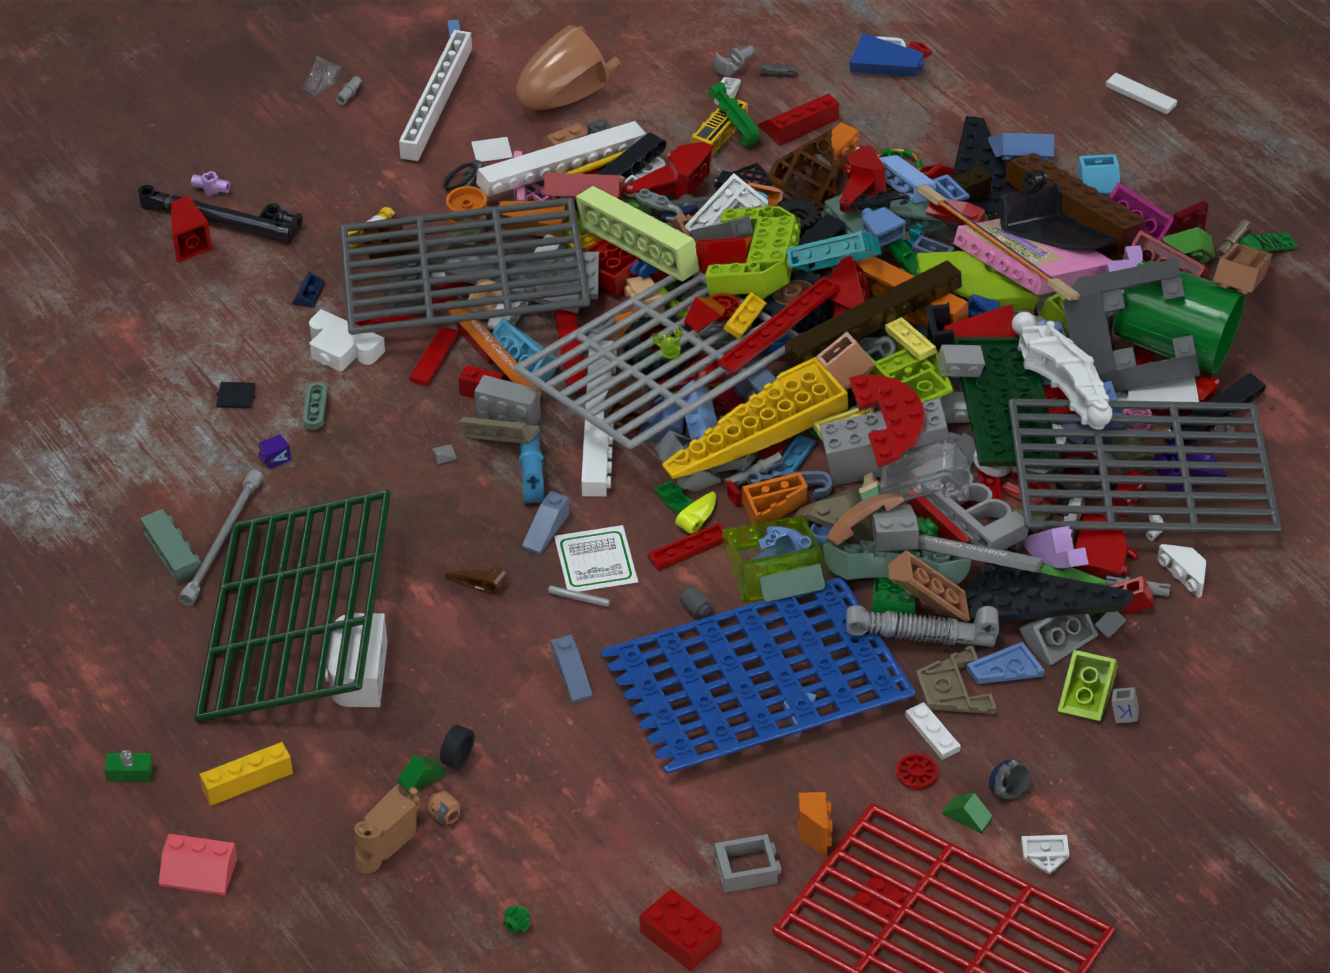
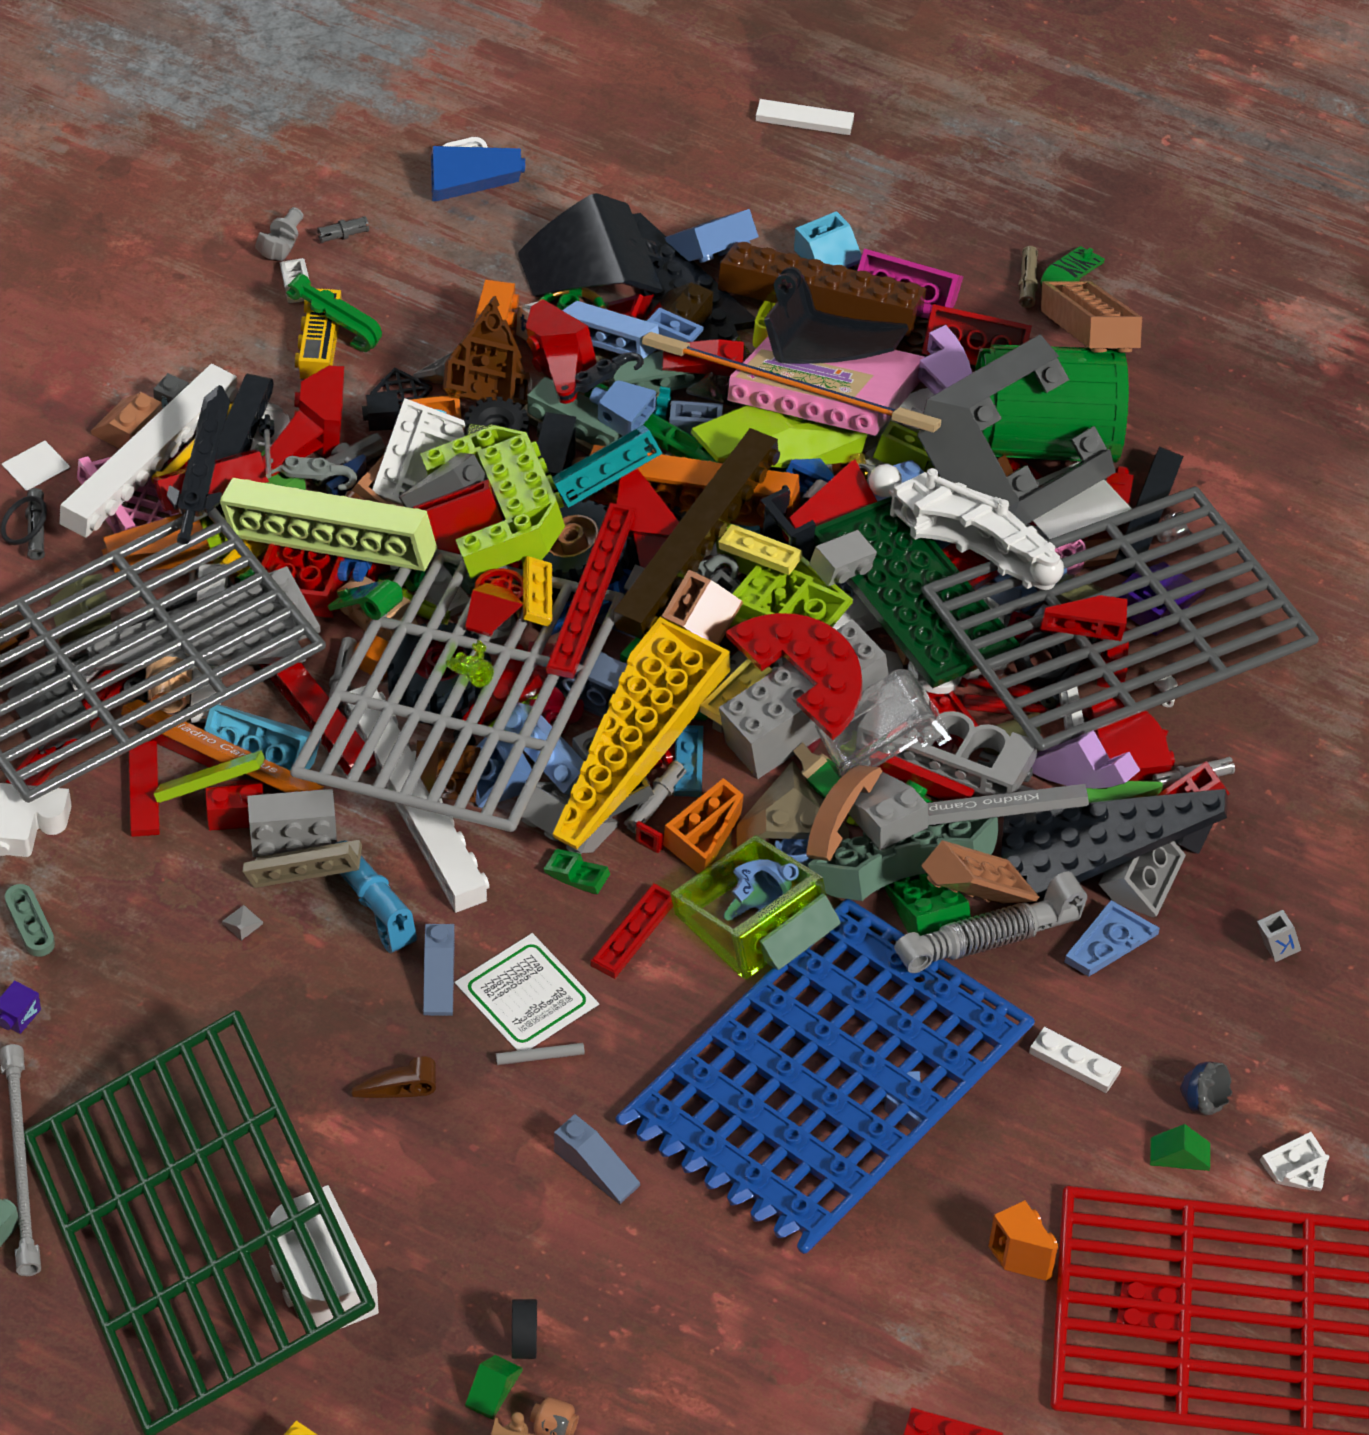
camera: 30 degrees left, 5 degrees up
orange wheel [446,186,488,225] -> none
nougat windscreen [516,25,621,110] -> none
neon yellow piece [675,491,717,534] -> none
dark grey brick [680,586,712,619] -> none
light grey window [714,834,781,893] -> none
sand blue piece [747,471,833,500] -> none
red slope [758,93,839,146] -> none
red wheel [896,754,938,790] -> none
red slope [907,41,933,58] -> none
dark tan wing [916,645,997,714] -> none
lime slope [1058,650,1118,722] -> none
white slope [1157,544,1206,598] -> none
bright green slope [1162,227,1215,263] -> none
dark red plate [1171,200,1209,235] -> none
none -> lime tile [154,750,265,803]
none -> black sword [167,385,230,545]
none -> piece [259,414,275,478]
none -> green door [327,580,403,620]
none -> black panel [518,193,664,297]
none -> red slope [1040,595,1128,641]

